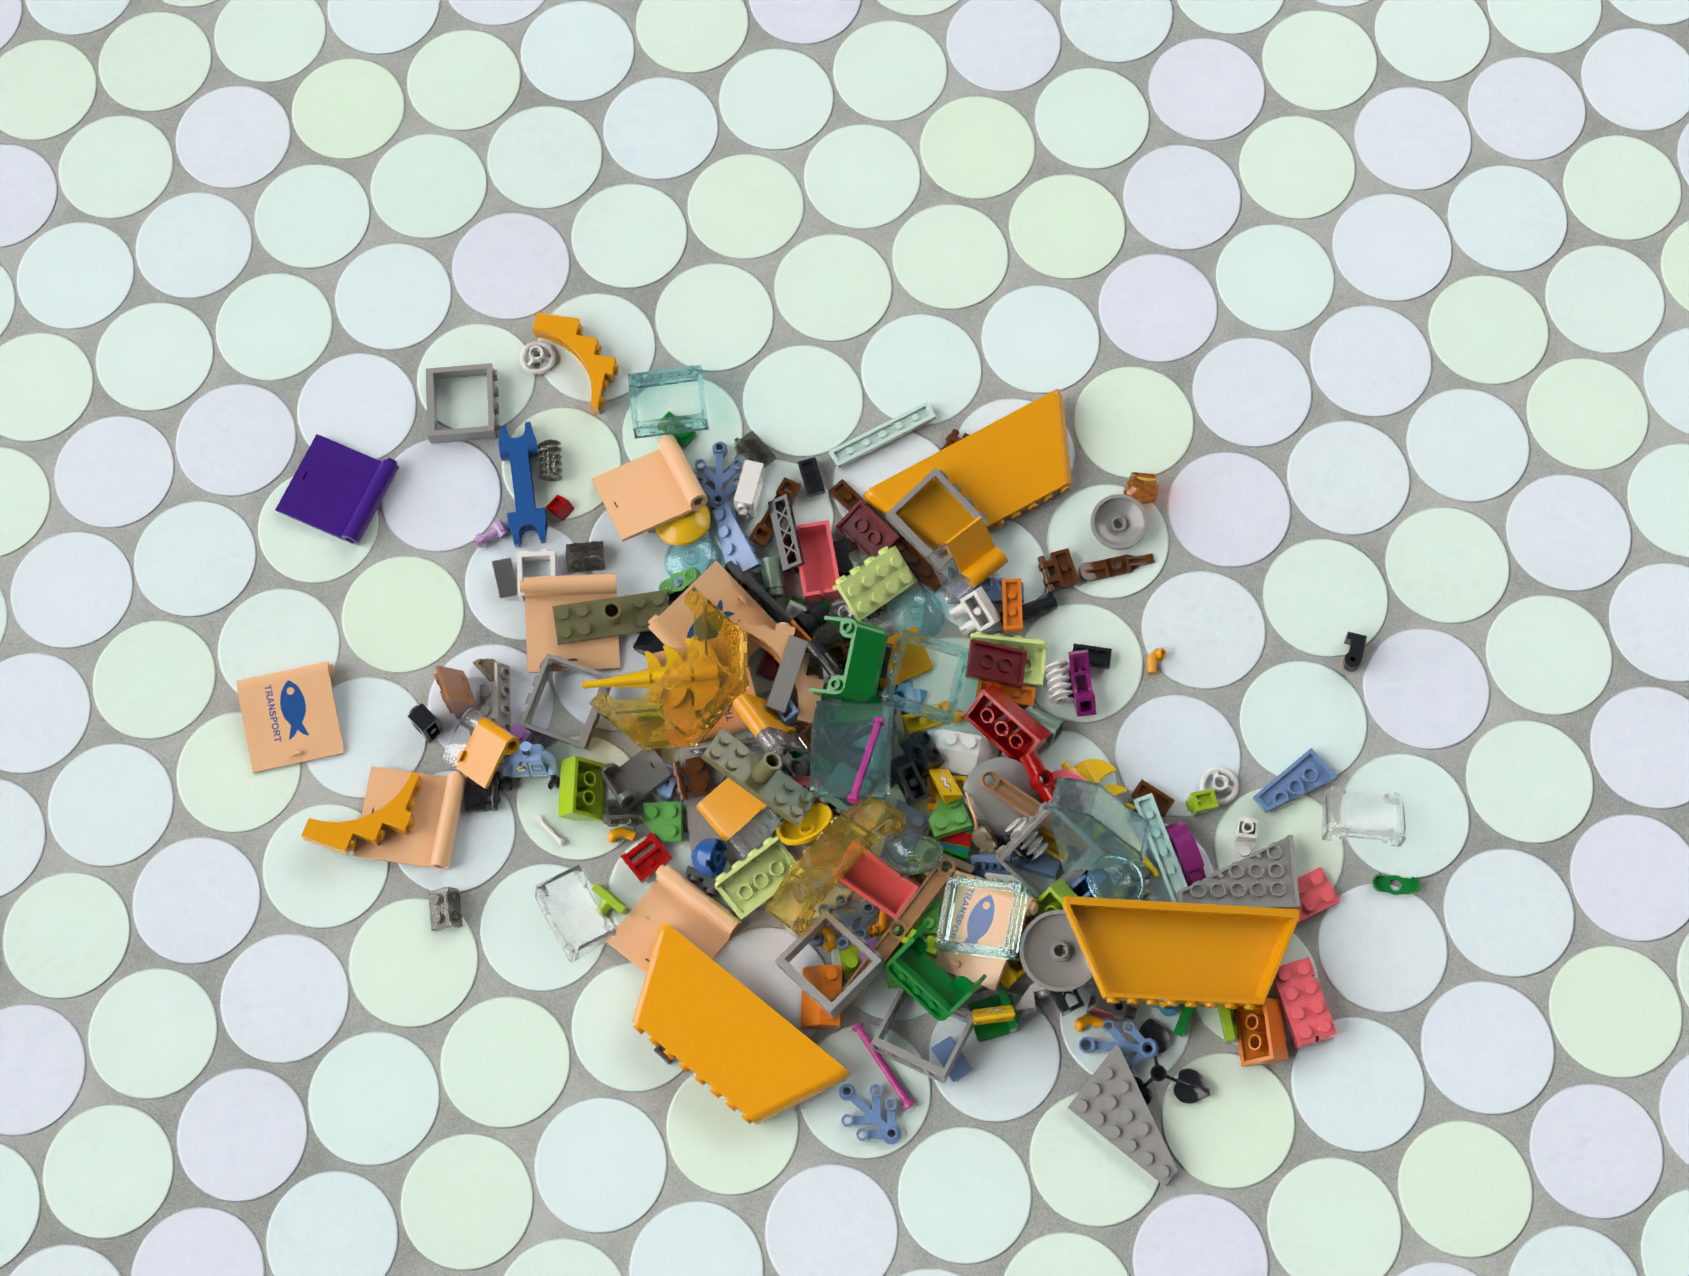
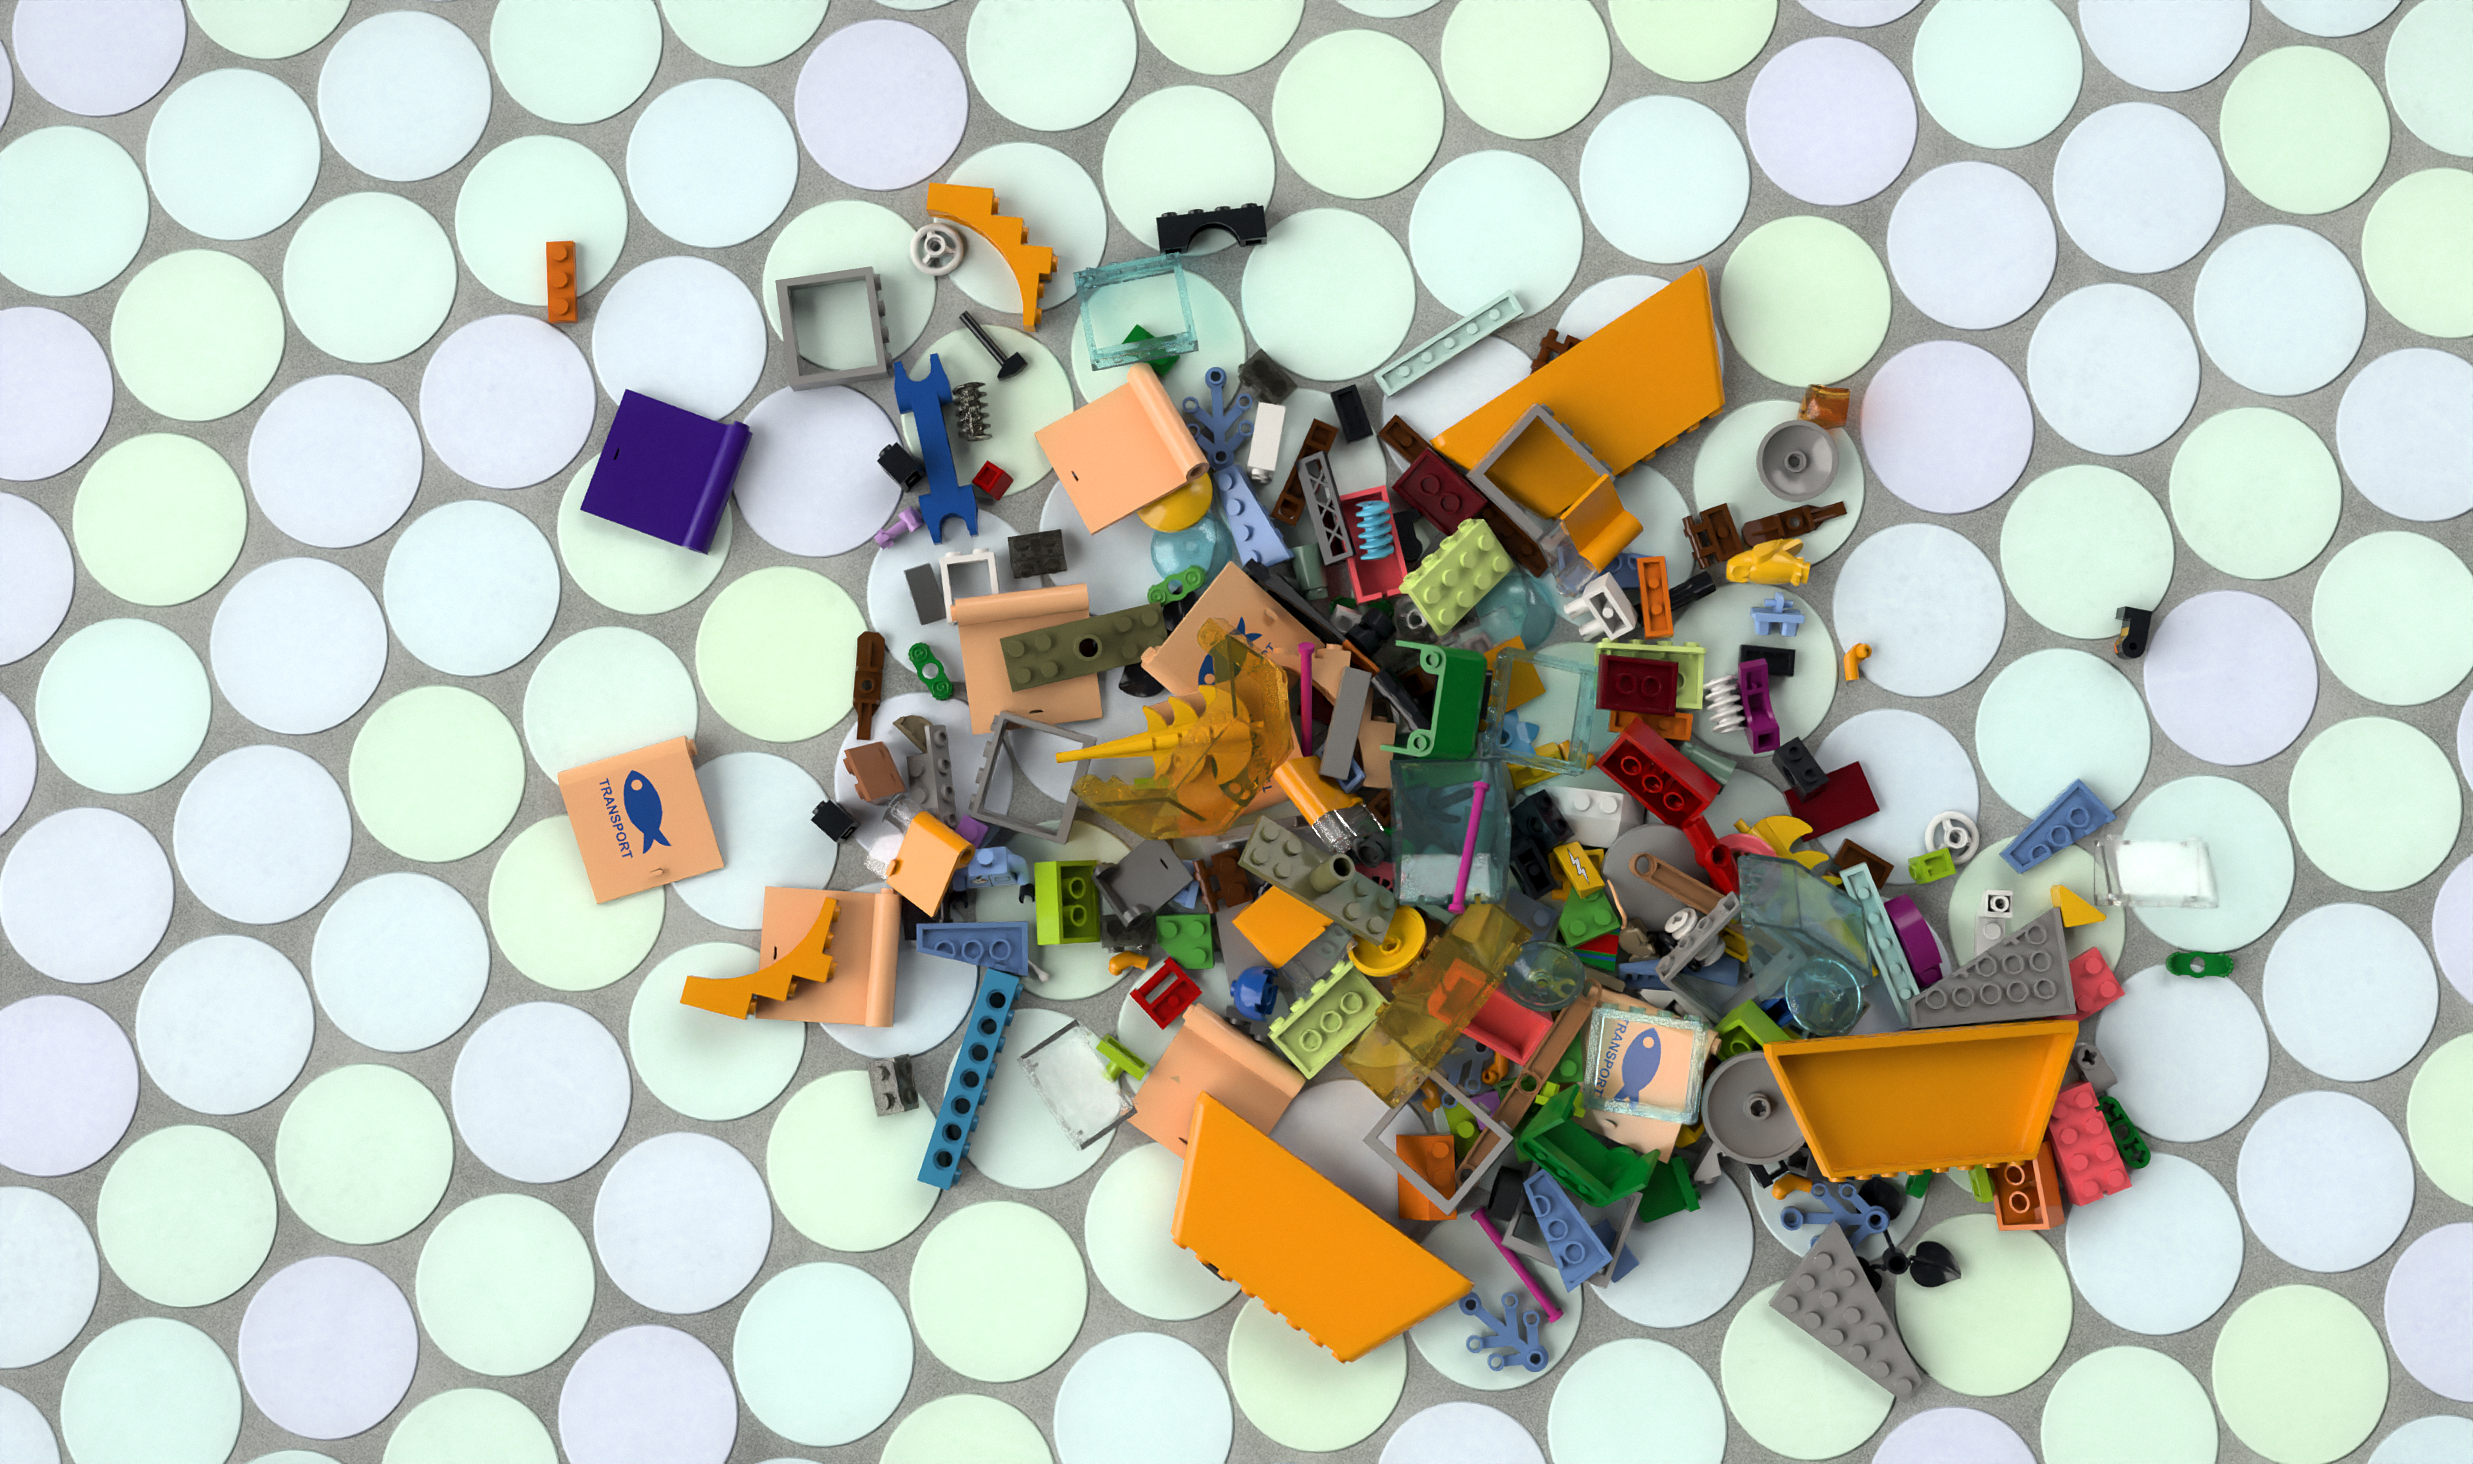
camera: 15 degrees left, 15 degrees up
yellow slope [972,1005,1015,1025] -> none
none -> orange plate [546,241,578,324]
none -> reddish brown piece [853,631,885,740]
none -> black brick [877,442,925,493]
none -> green piece [908,642,955,701]
none -> medium blue wing [916,921,1028,977]
none -> dark azure brick [917,968,1024,1191]
none -> black piece [959,311,1028,381]
none -> black arch [1156,203,1267,256]
none -> dark pink bar [1298,642,1315,757]
none -> medium azure piece [1356,500,1394,560]
none -> black tyre [1487,1165,1523,1222]
none -> medium blue wing [1522,1168,1613,1293]
none -> yellow animal [1726,538,1811,586]
none -> light blue hips [1750,592,1805,637]
none -> black brick [1772,736,1829,804]
none -> dark red tile [1782,761,1880,843]
none -> yellow slope [2050,885,2107,928]
none -> light grey piece [2069,1042,2117,1095]
none -> green beam [2095,1095,2151,1169]

